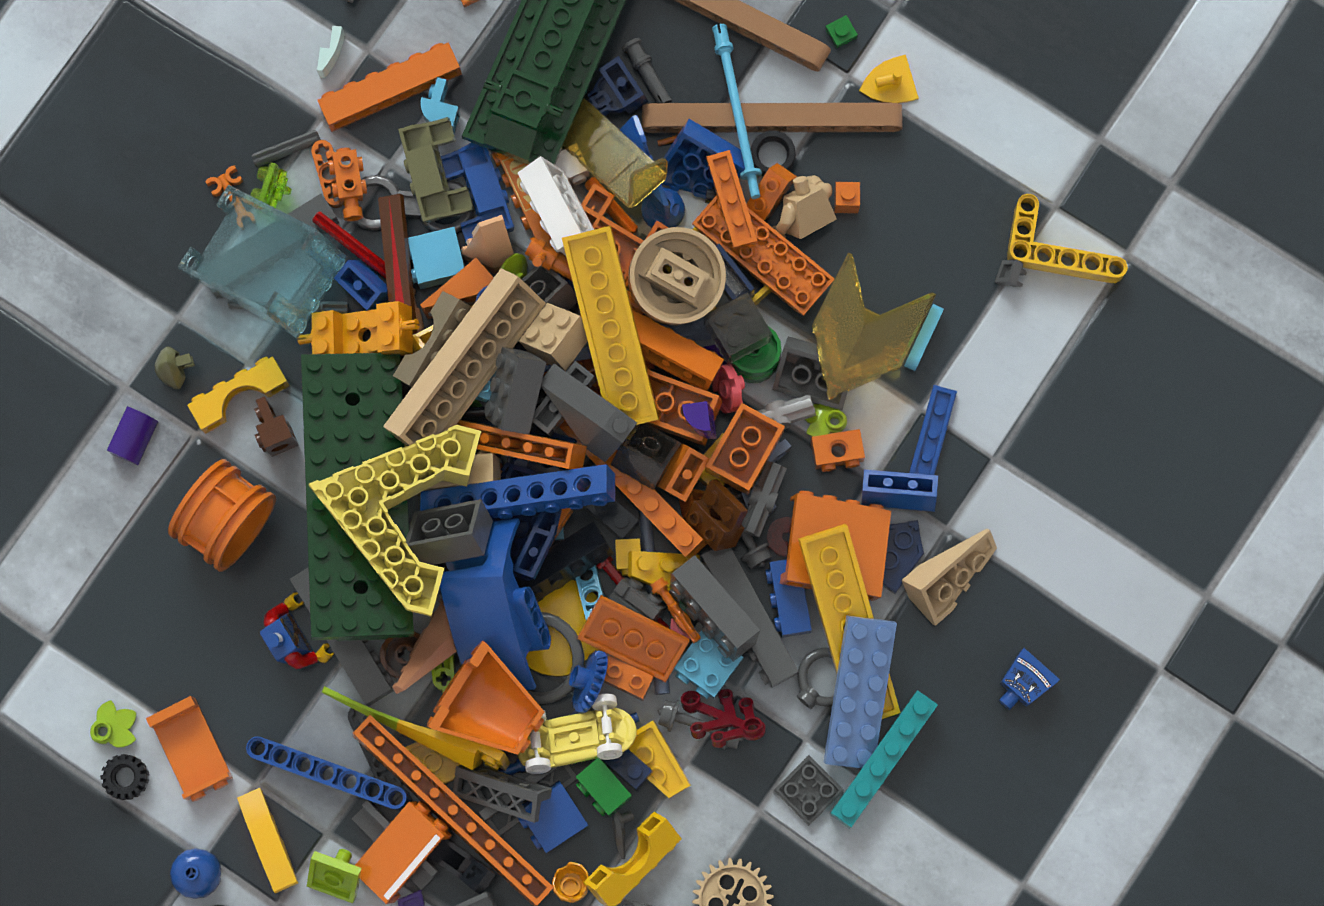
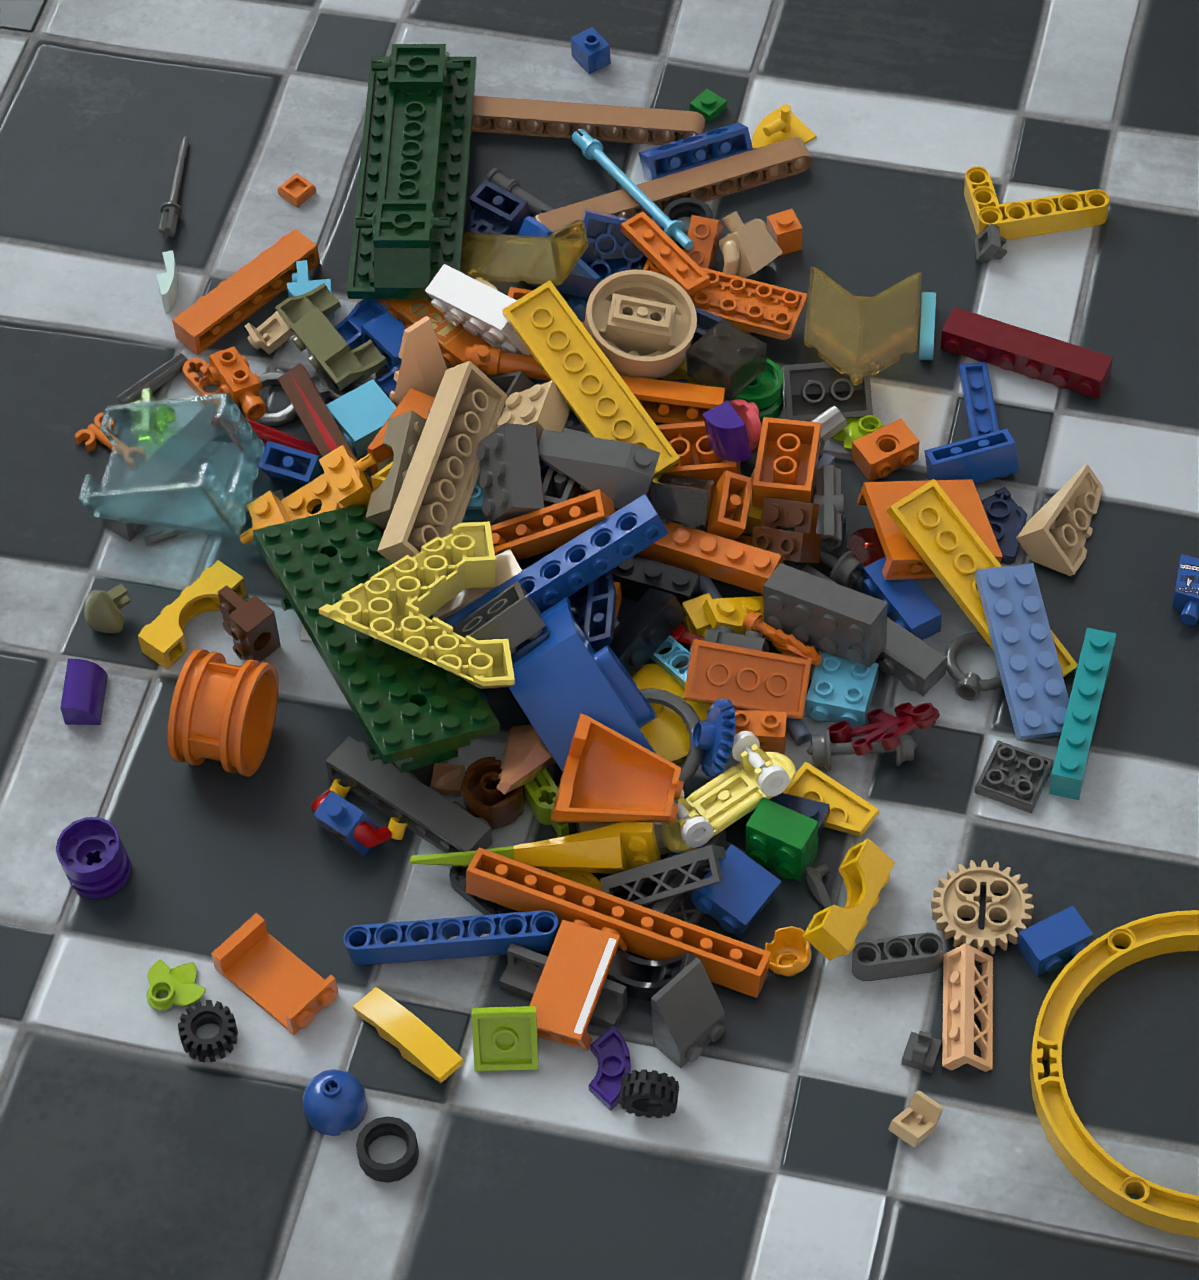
camera: 20 degrees left, 25 degrees down
none -> dark purple wheel [56,817,131,899]
none -> tan bracket [245,311,294,355]
none -> blue brick [638,122,753,181]
none -> dark red brick [941,307,1113,399]

